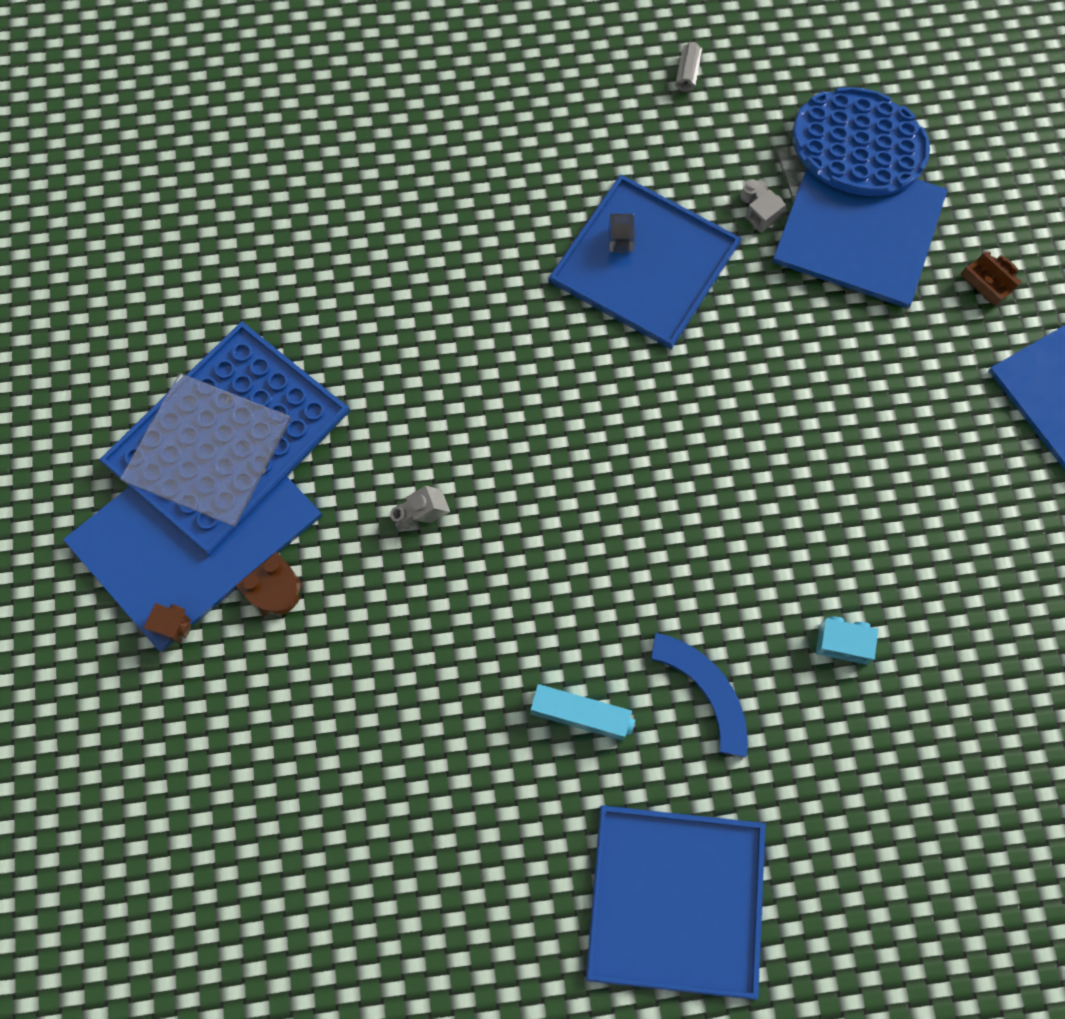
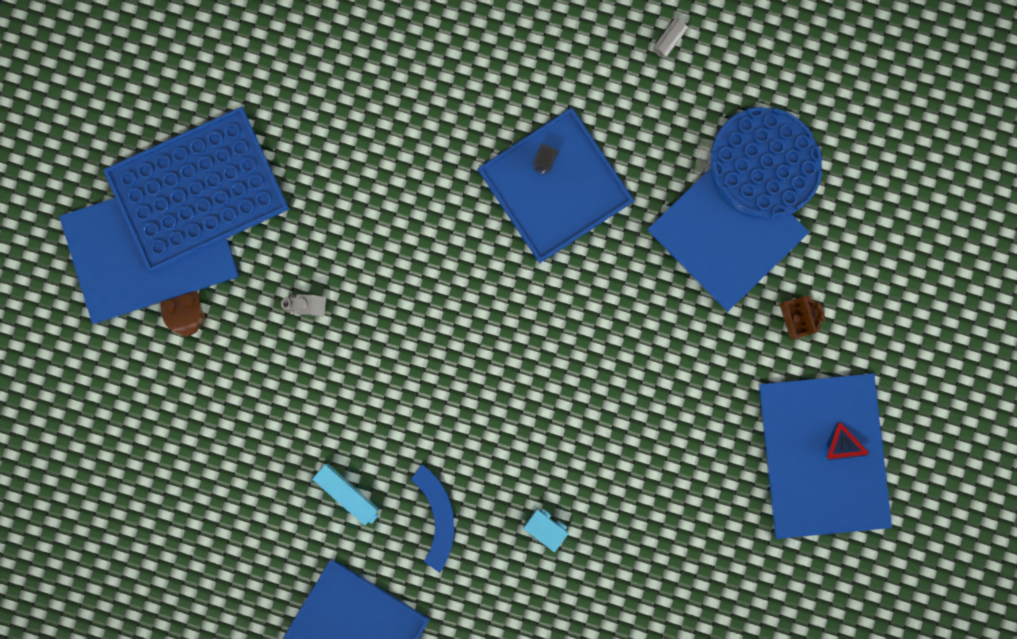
camera: 30 degrees right, 15 degrees up
clear piece [120,373,291,527] -> none
reddish brown brick [144,603,191,644] -> none
light grey brick [740,179,786,233] -> none

